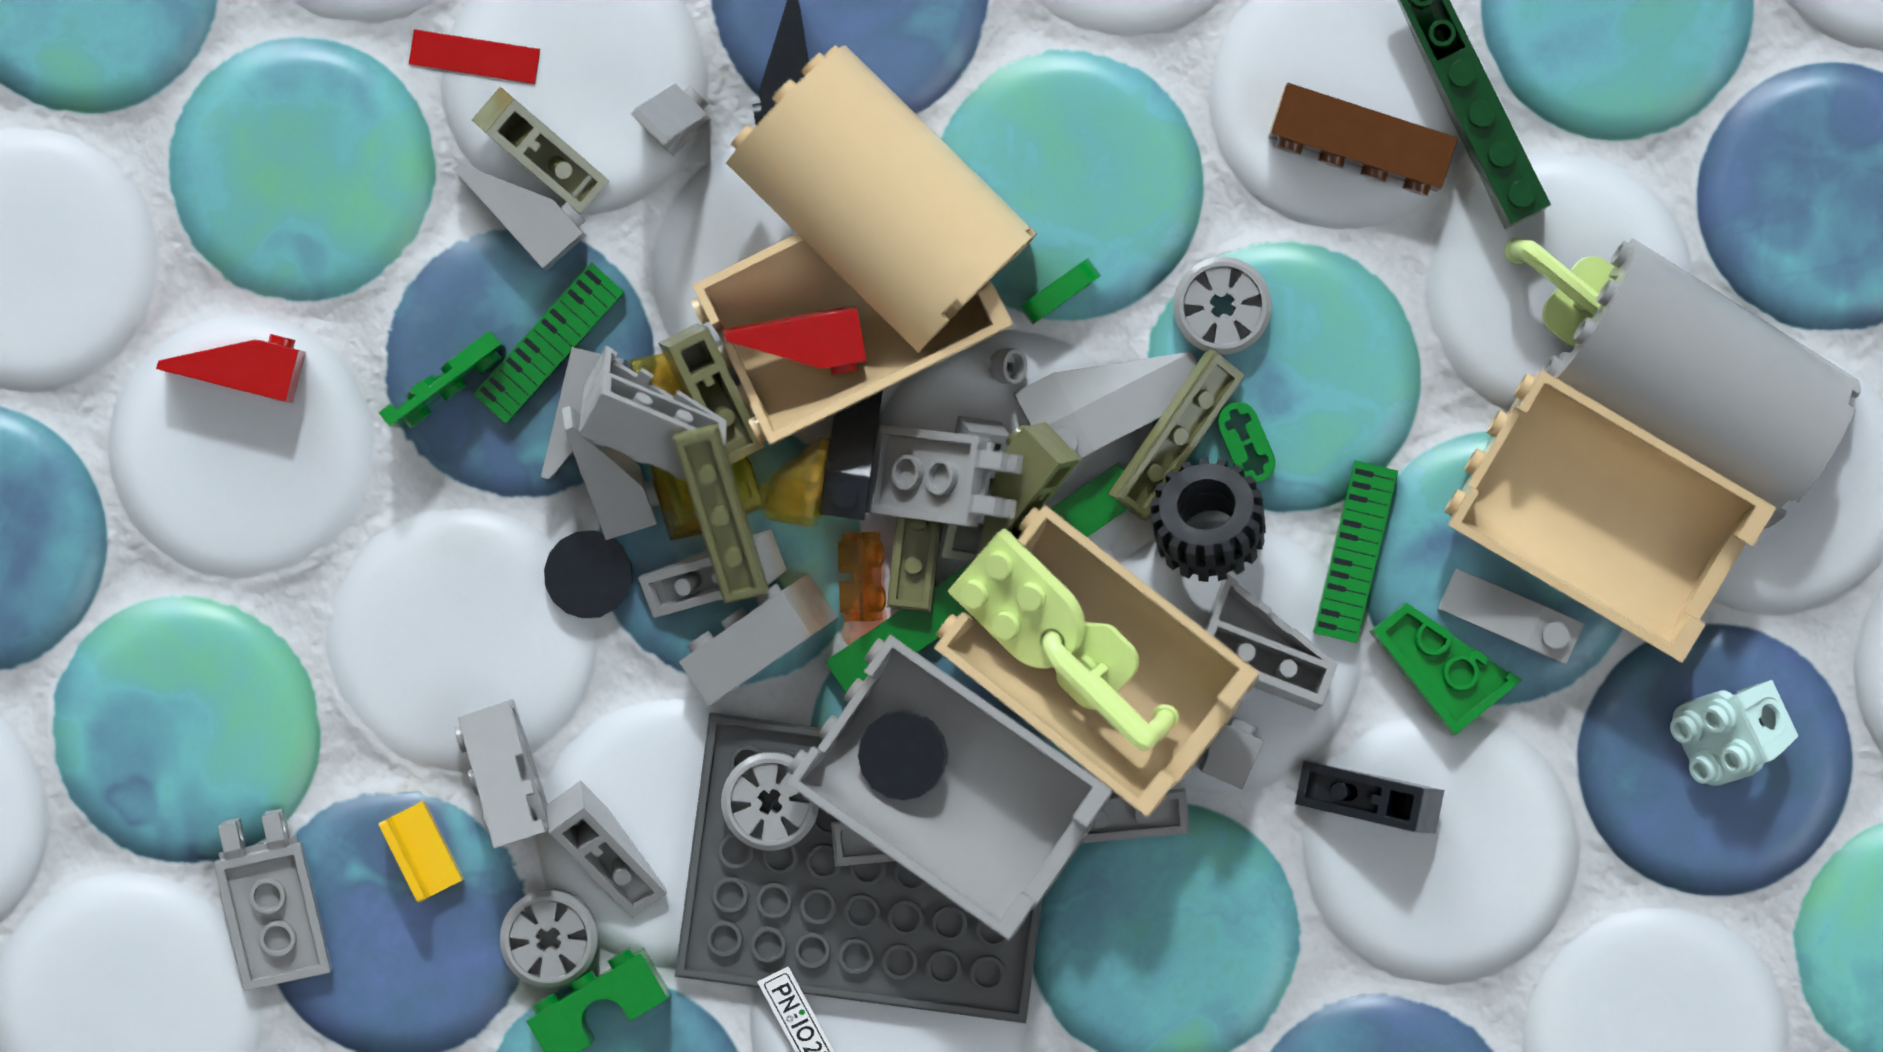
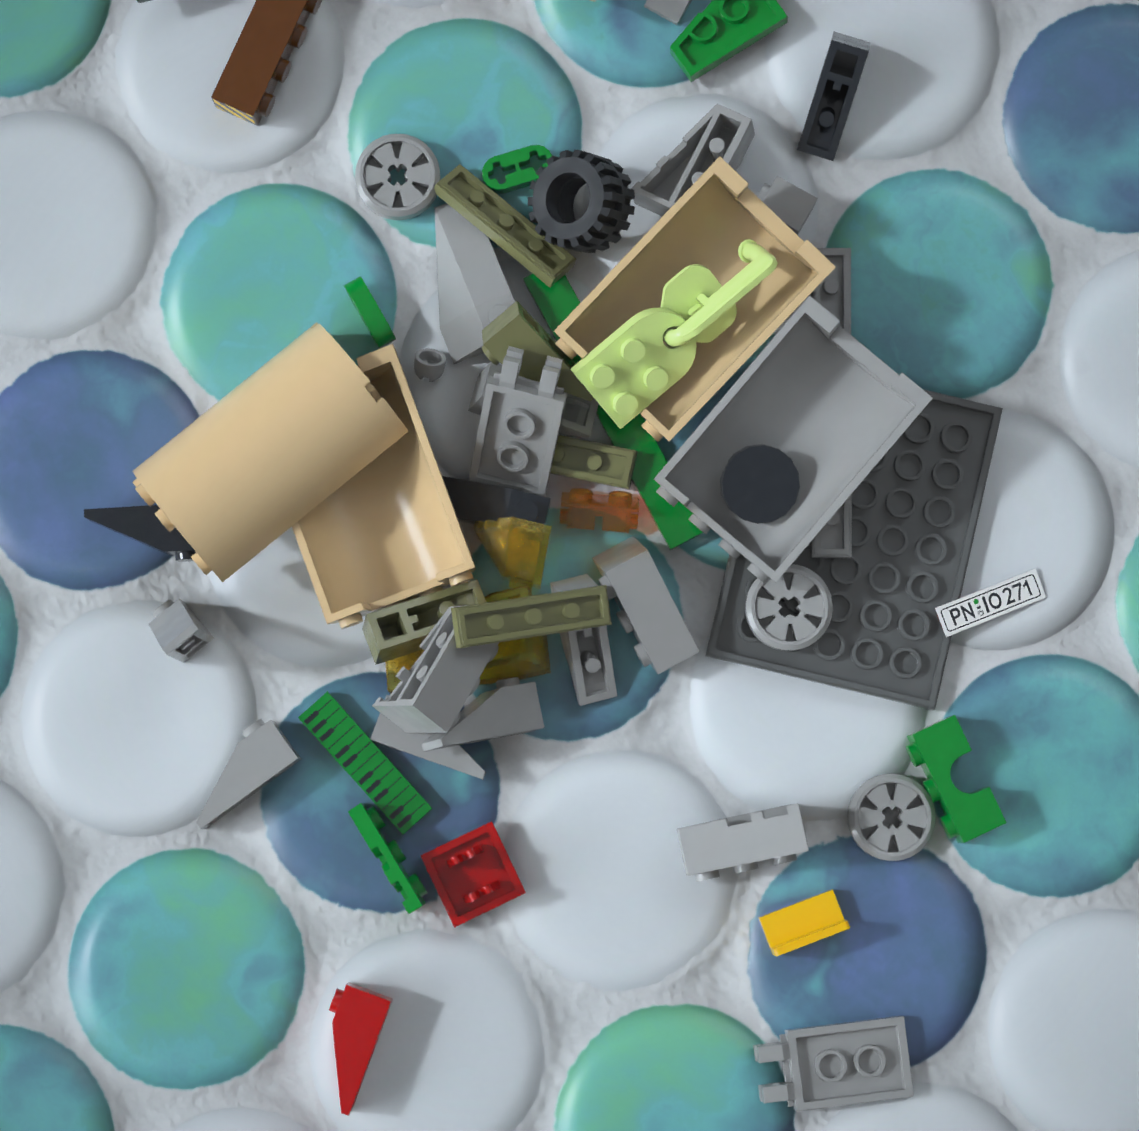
camera: 85 degrees left, 5 degrees down
red sticker [409,29,540,84] -> none
olive slope [472,87,609,214] -> none
black tile [544,530,633,619] -> none
light grey slope [546,780,667,919] -> none
red slope [722,305,867,375] -> none
green tile [1312,460,1398,643] -> none
none -> red plate [420,821,526,927]

